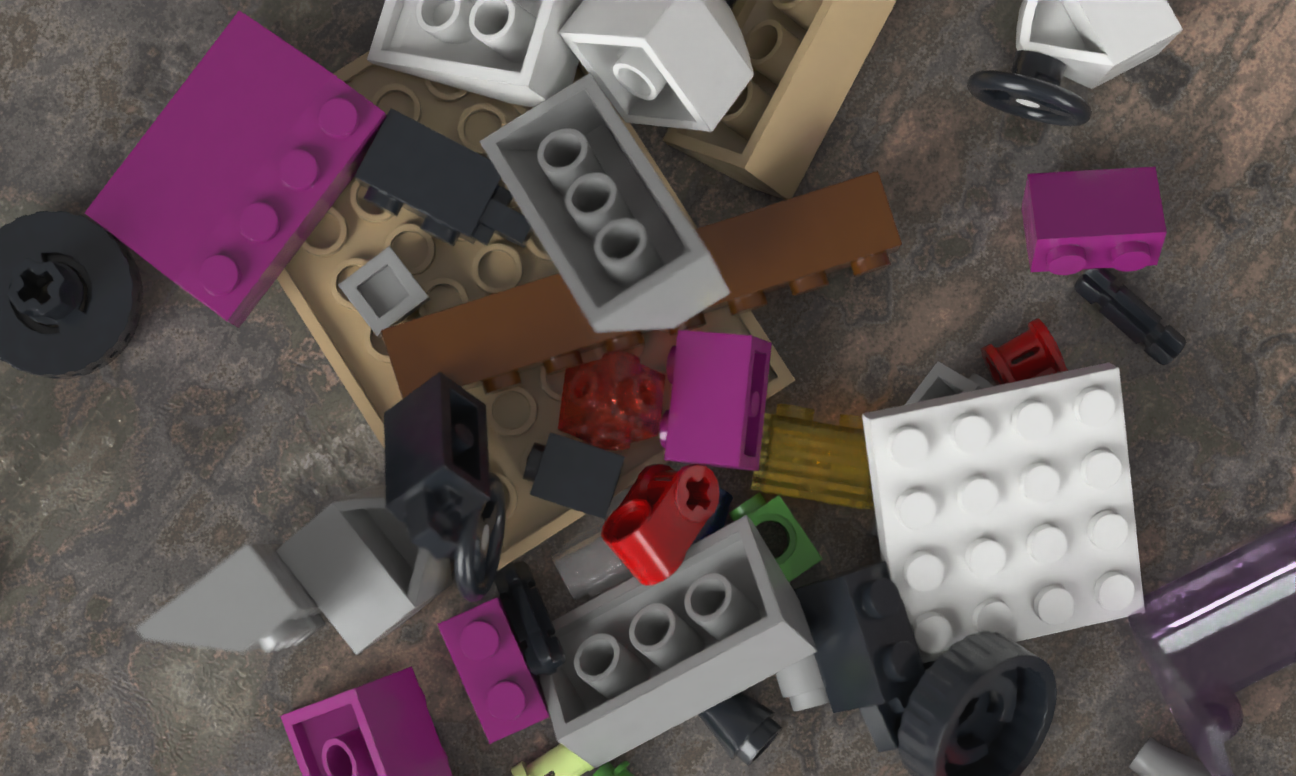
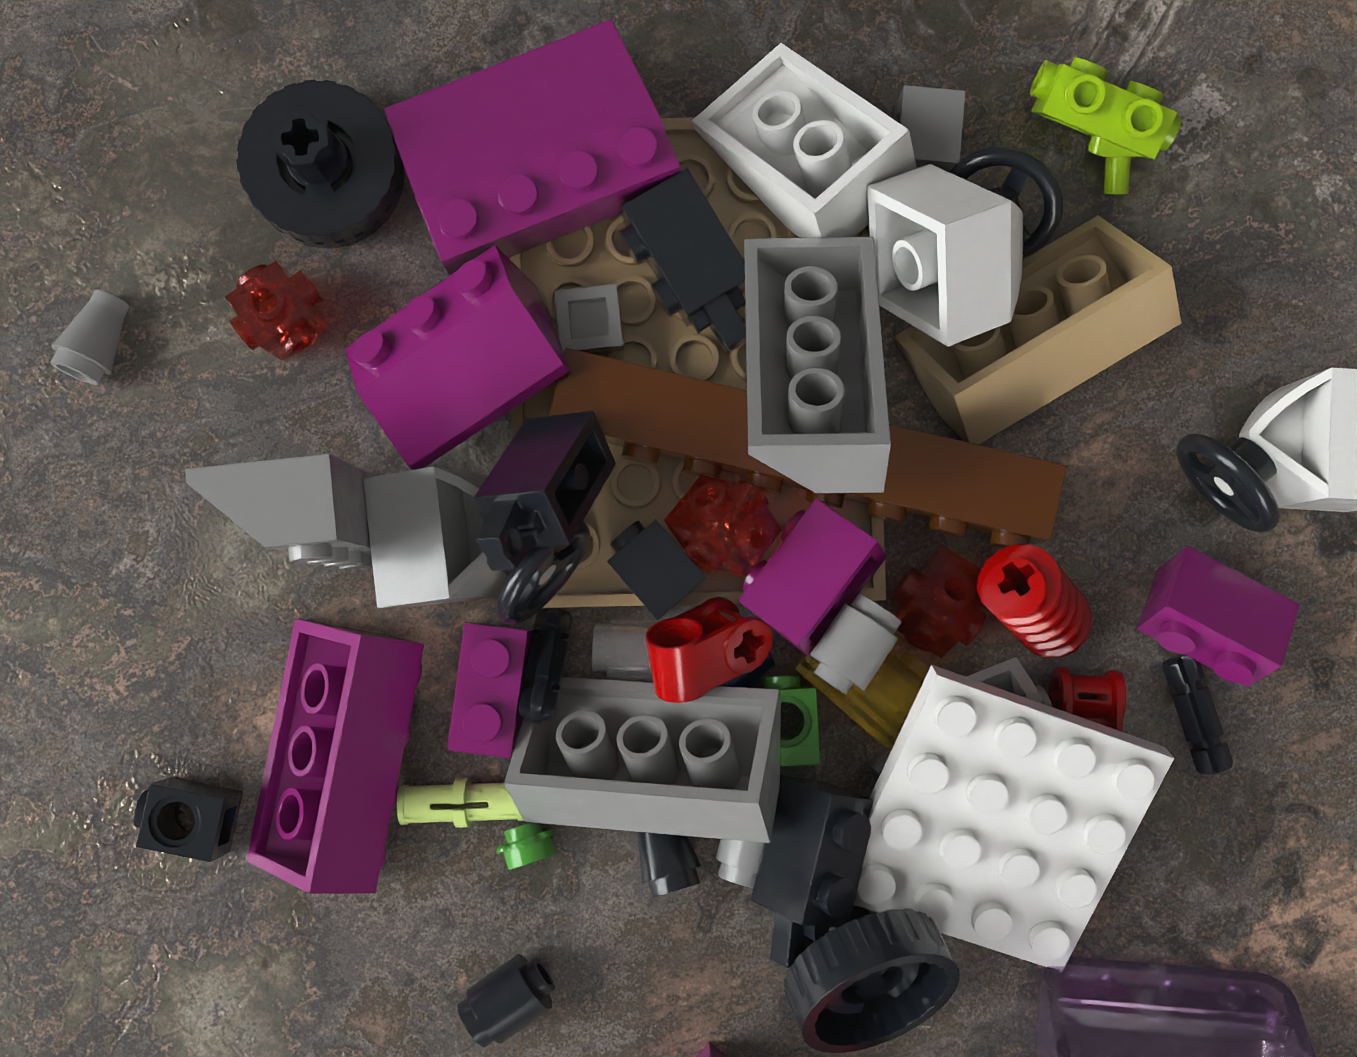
camera: 30 degrees right, 0 degrees up
none -> clear red brick [225,260,330,360]
none -> magenta slope [345,244,570,470]
none -> light grey brick [810,594,902,694]
none -> clear red brick [892,544,987,658]
none -> red piece [977,544,1092,658]

